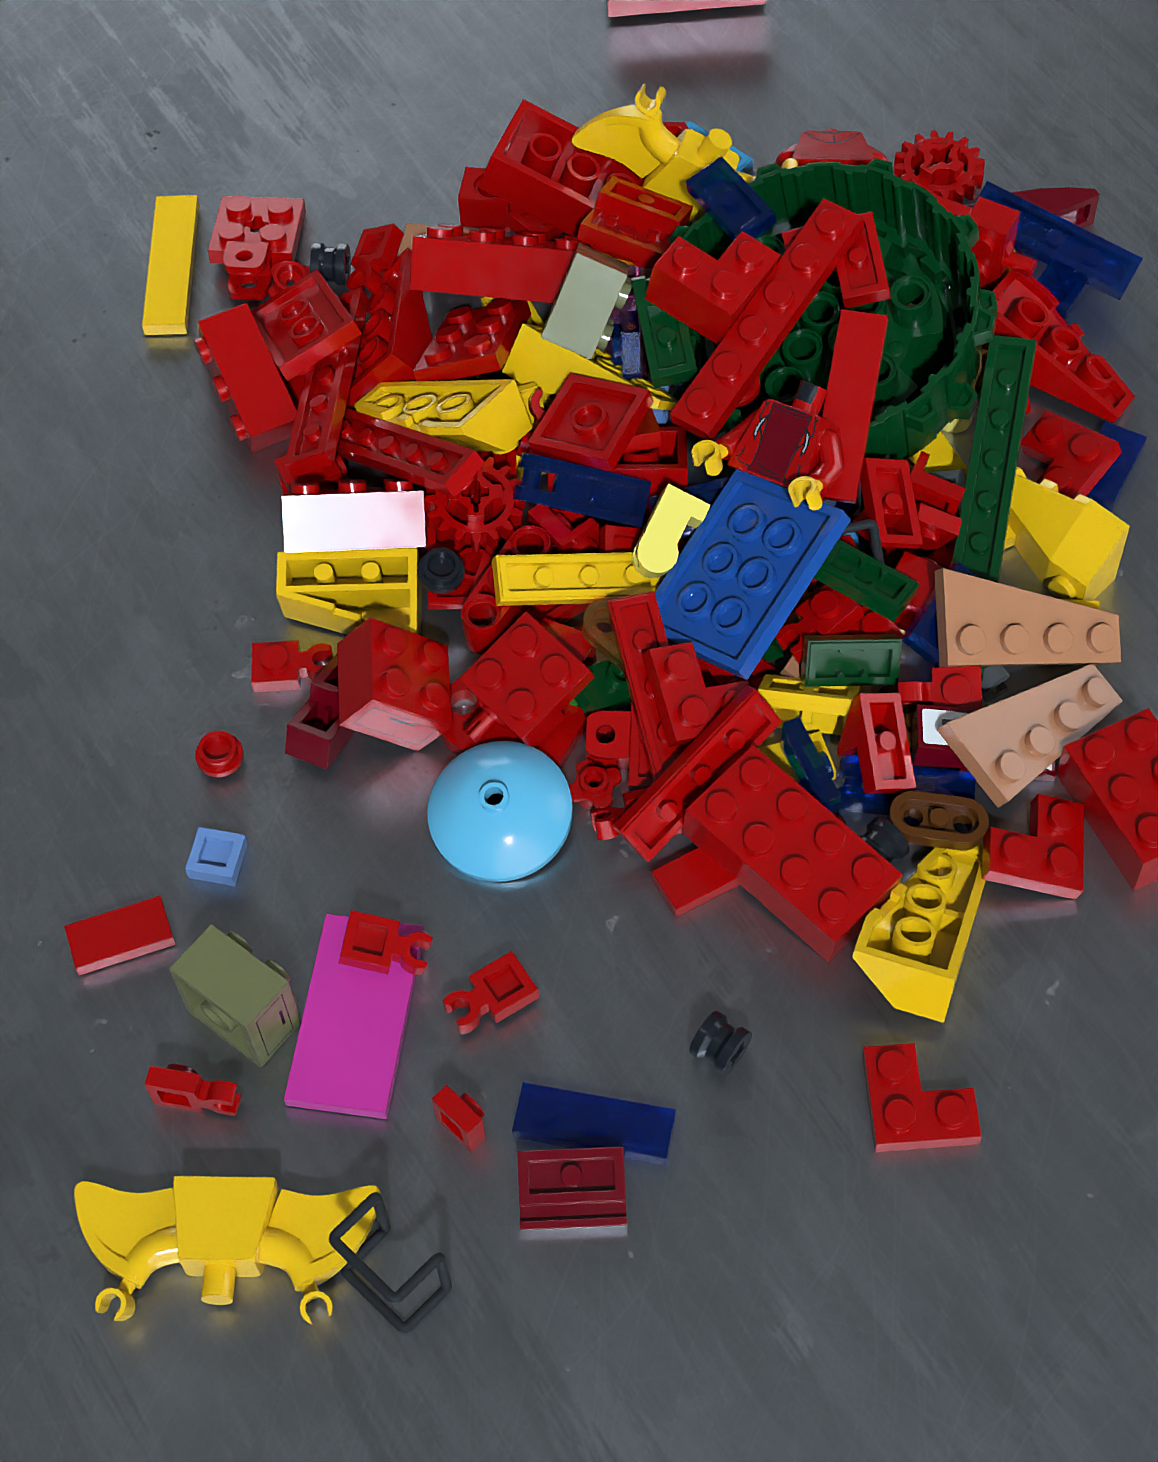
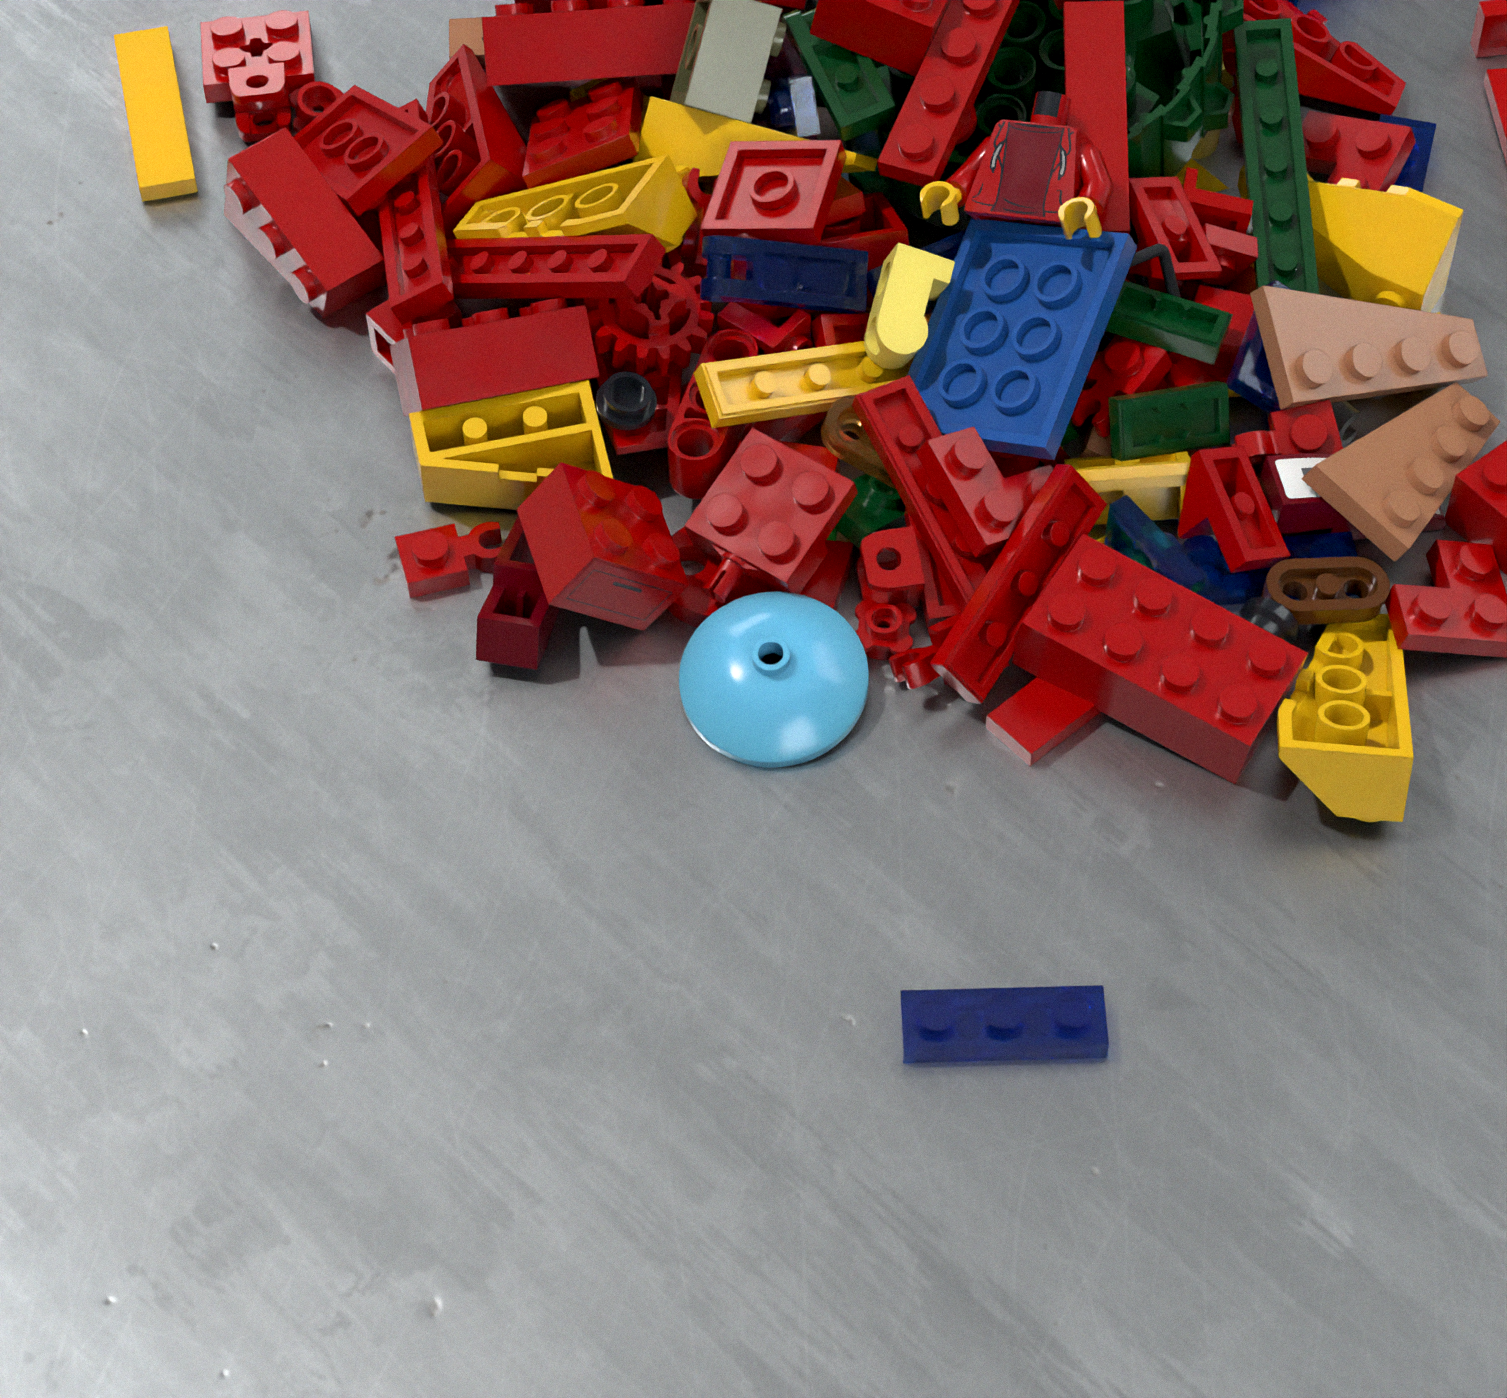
camera: 15 degrees left, 5 degrees down
red tile [64,895,176,976] -> none
yellow torso [74,1176,381,1325] -> none
red plate [144,1064,242,1116] -> none
olive brick [169,924,301,1068] -> none
medium blue tile [185,827,248,886] -> none
red plate [195,730,244,777] -> none
dark pink tile [284,914,425,1119] -> none
black wheel [310,243,351,287] -> none
black piece [329,1192,452,1333] -> none
red plate [338,910,433,975] -> none
red plate [346,224,404,294] -> none
red plate [431,1085,486,1152] -> none
red plate [443,951,539,1034] -> none
dark red plate [517,1147,627,1230] -> none
black wheel [689,1010,752,1076] -> none
red plate [862,1043,982,1152] -> none

